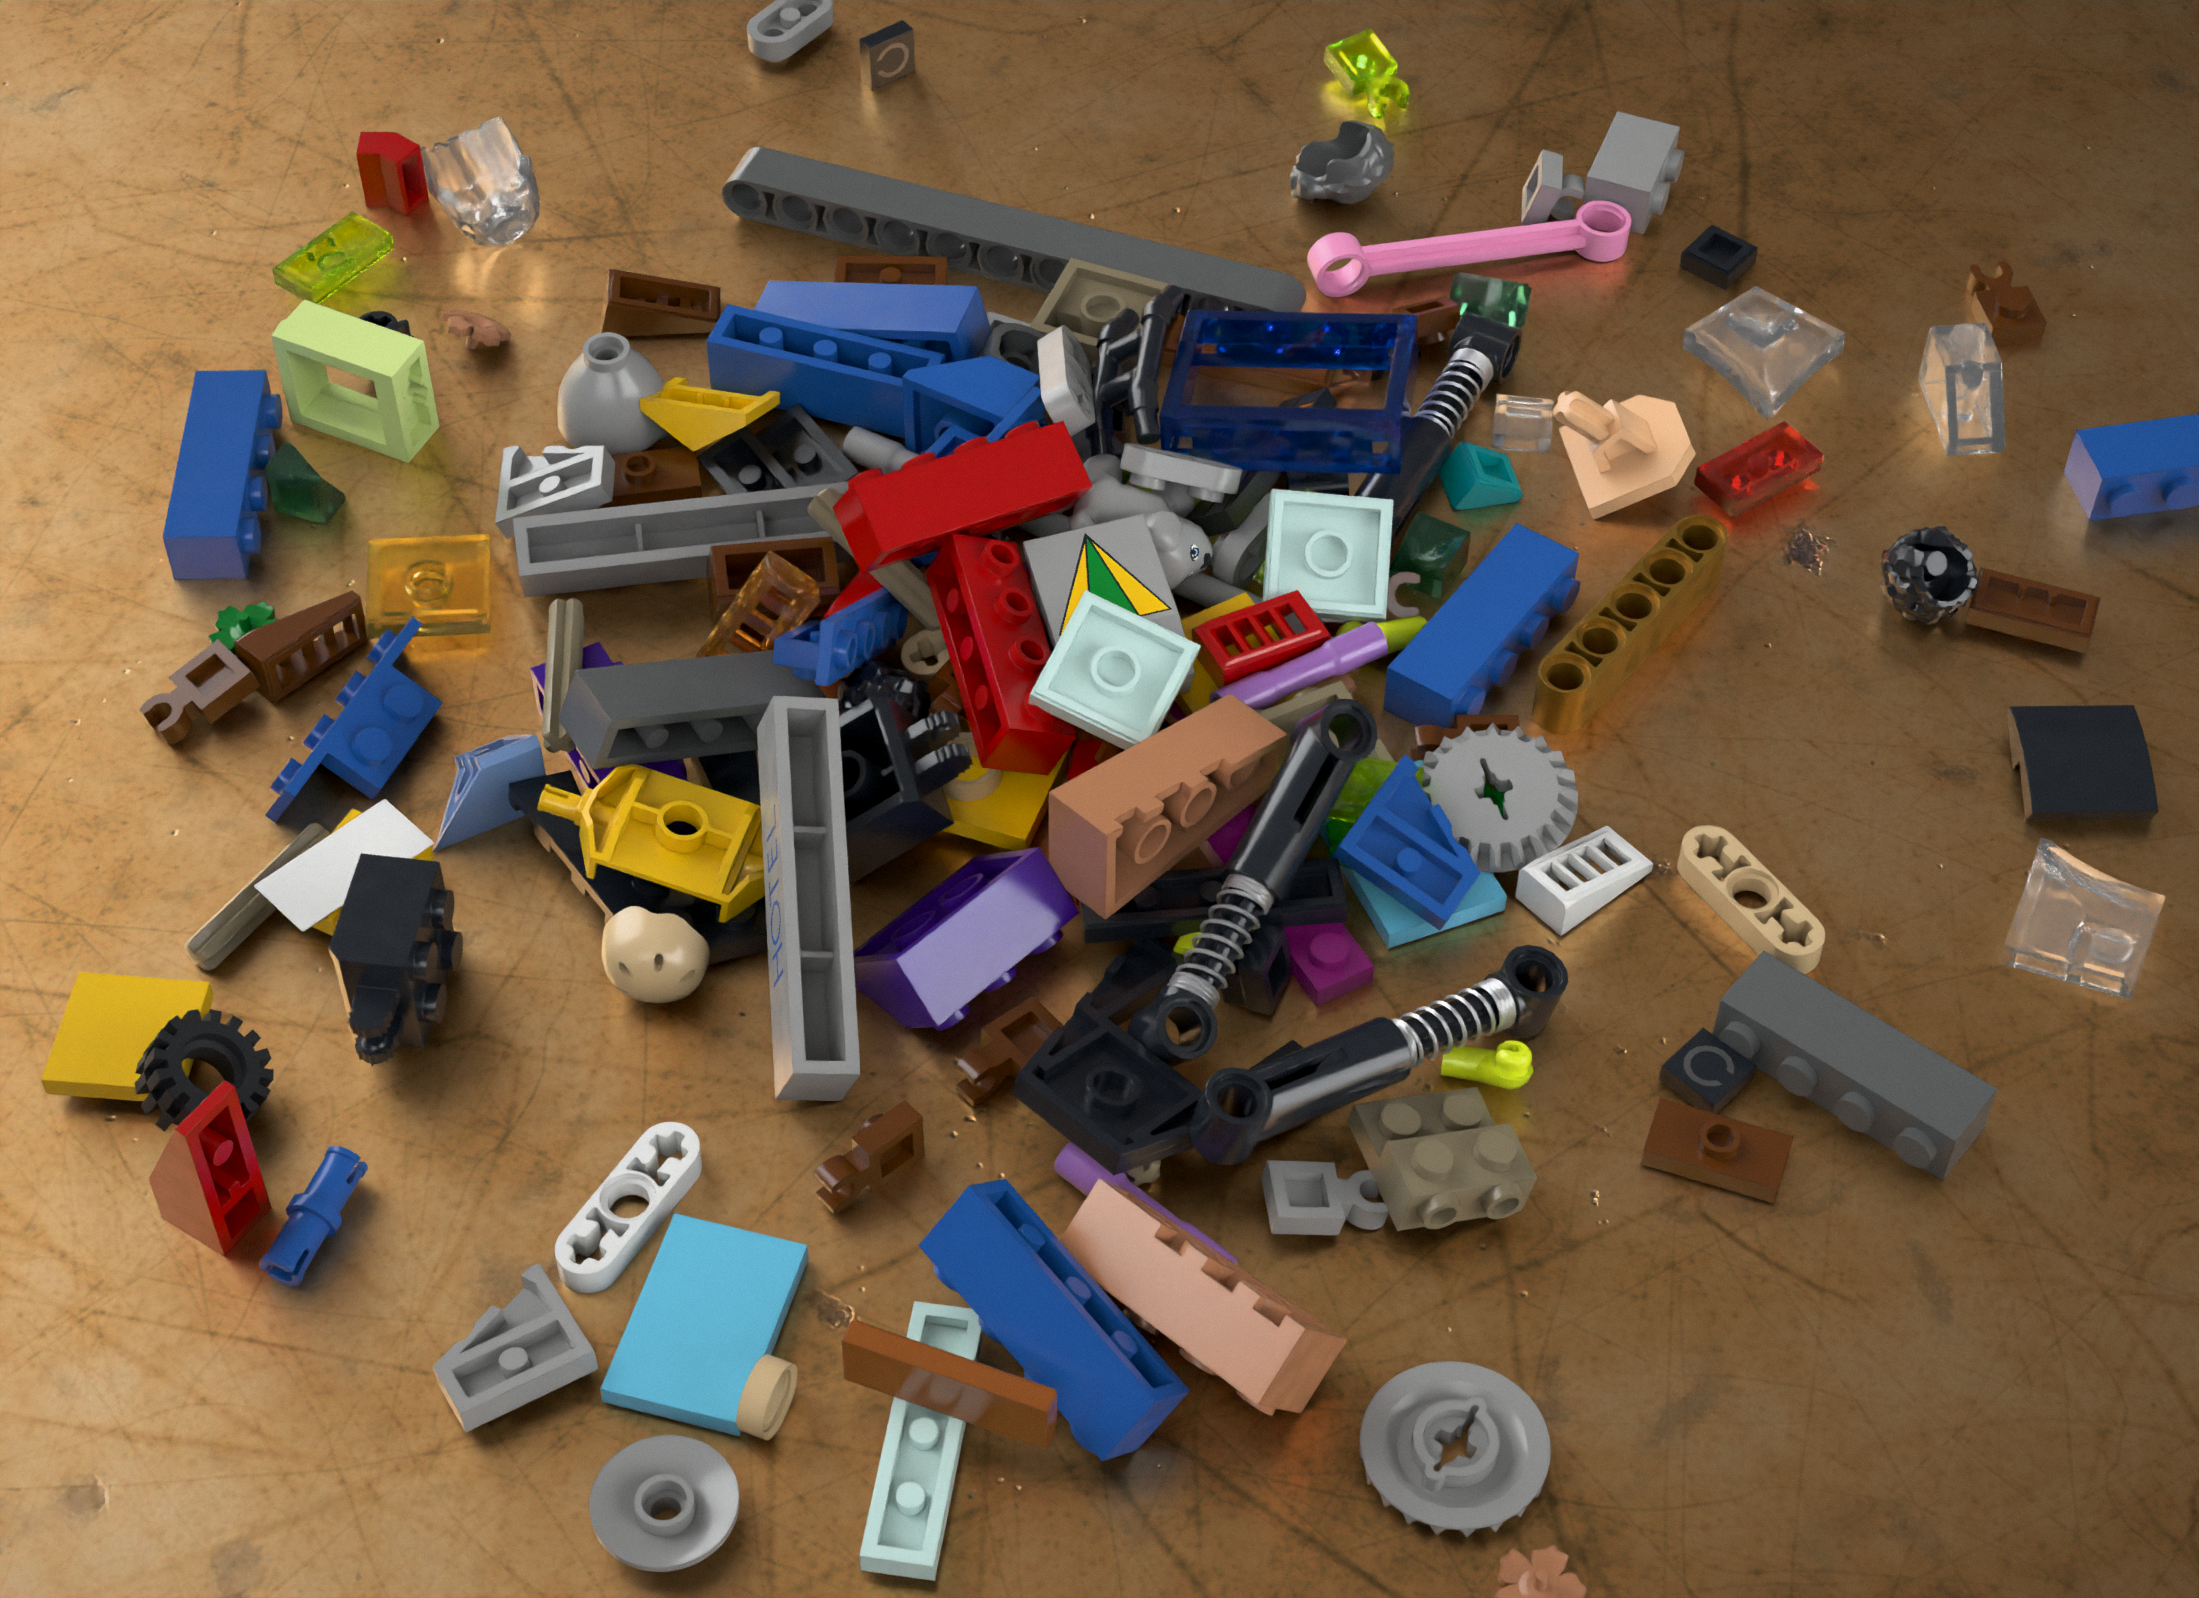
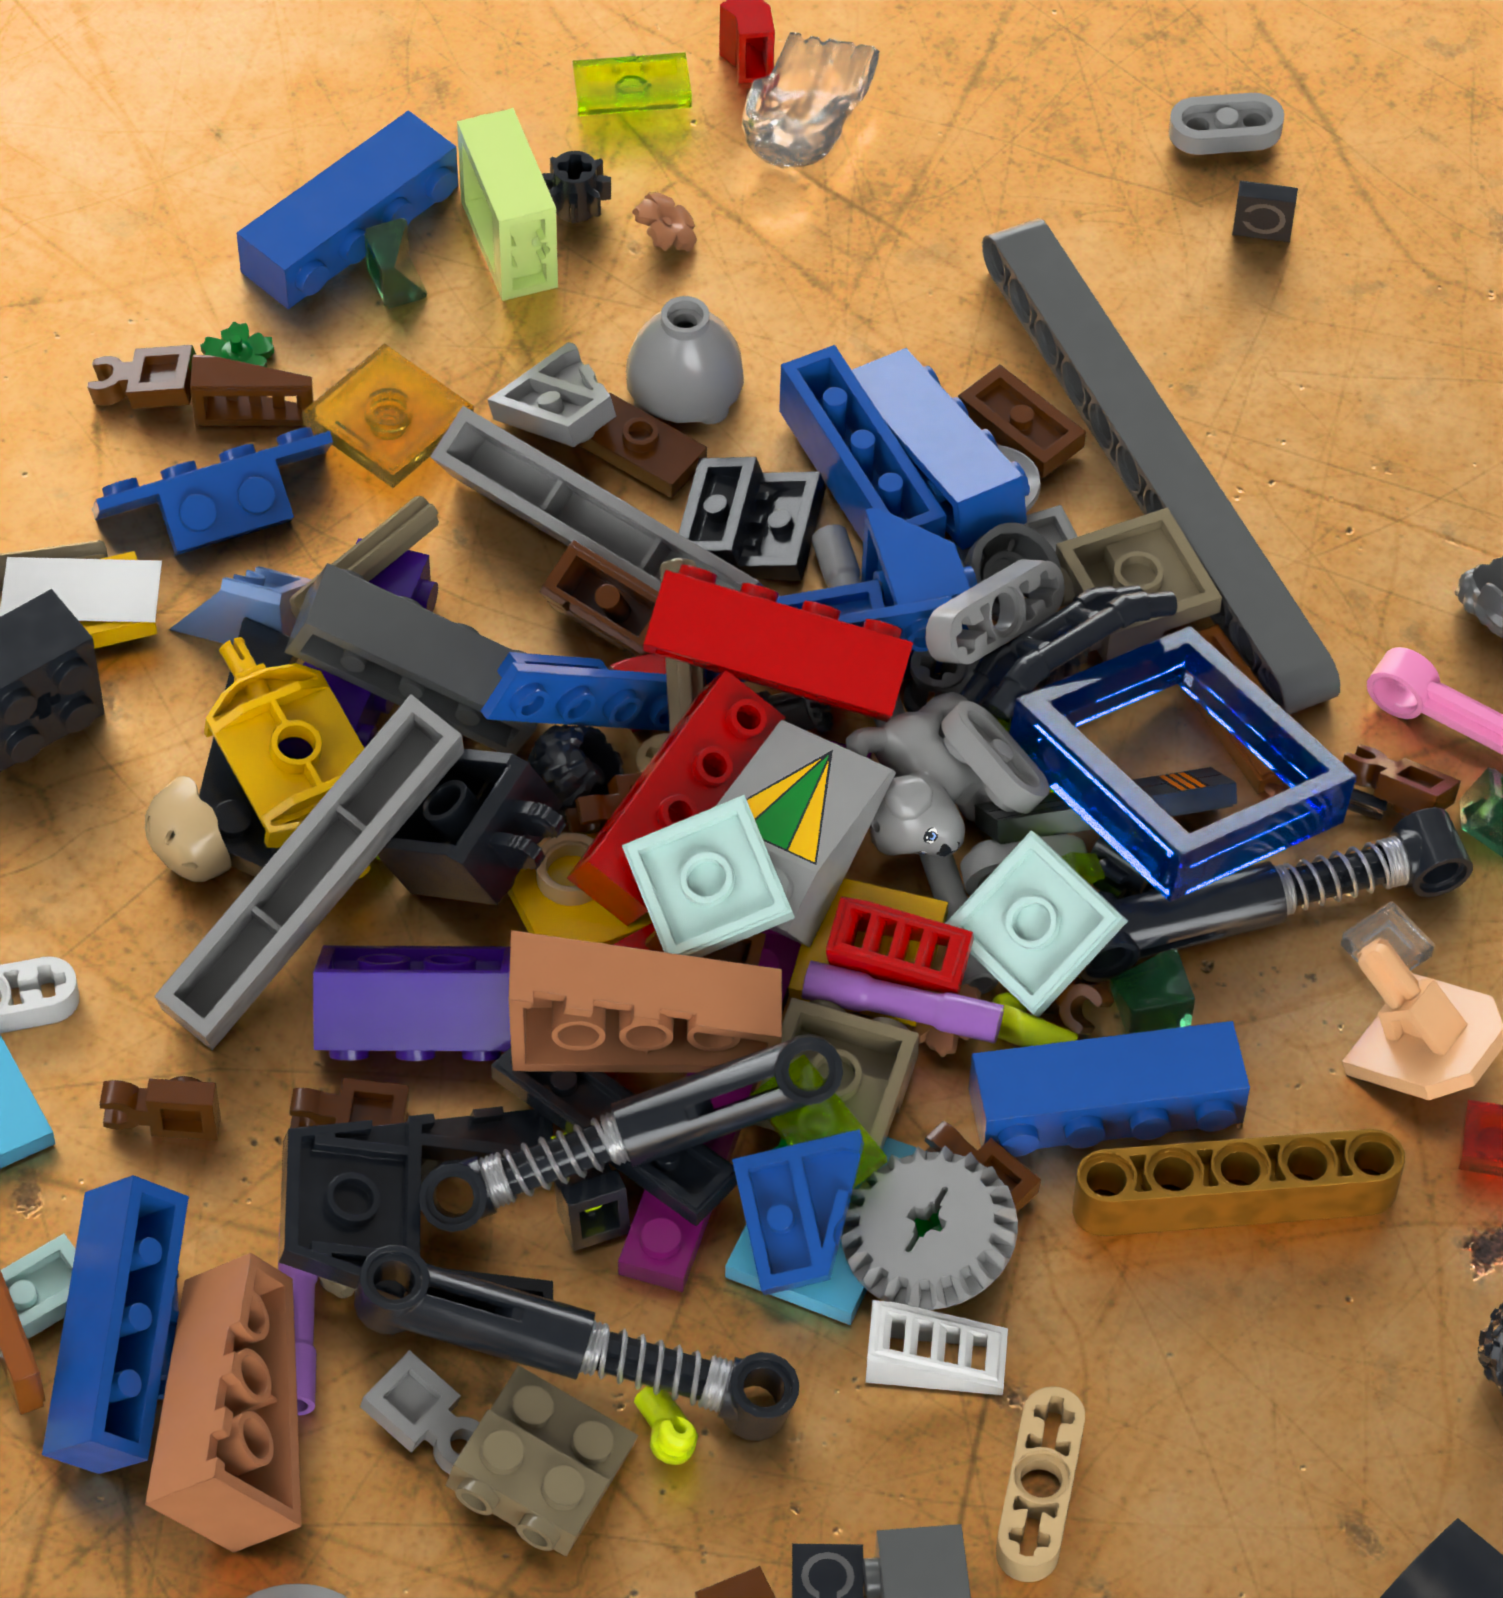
camera: 45 degrees right, 5 degrees up
reddish brown slope [601,269,721,336] -> none
yellow slope [639,377,780,452] -> none
clear orange slope [696,551,820,658] -> none
teal slope [1439,441,1523,510] -> none

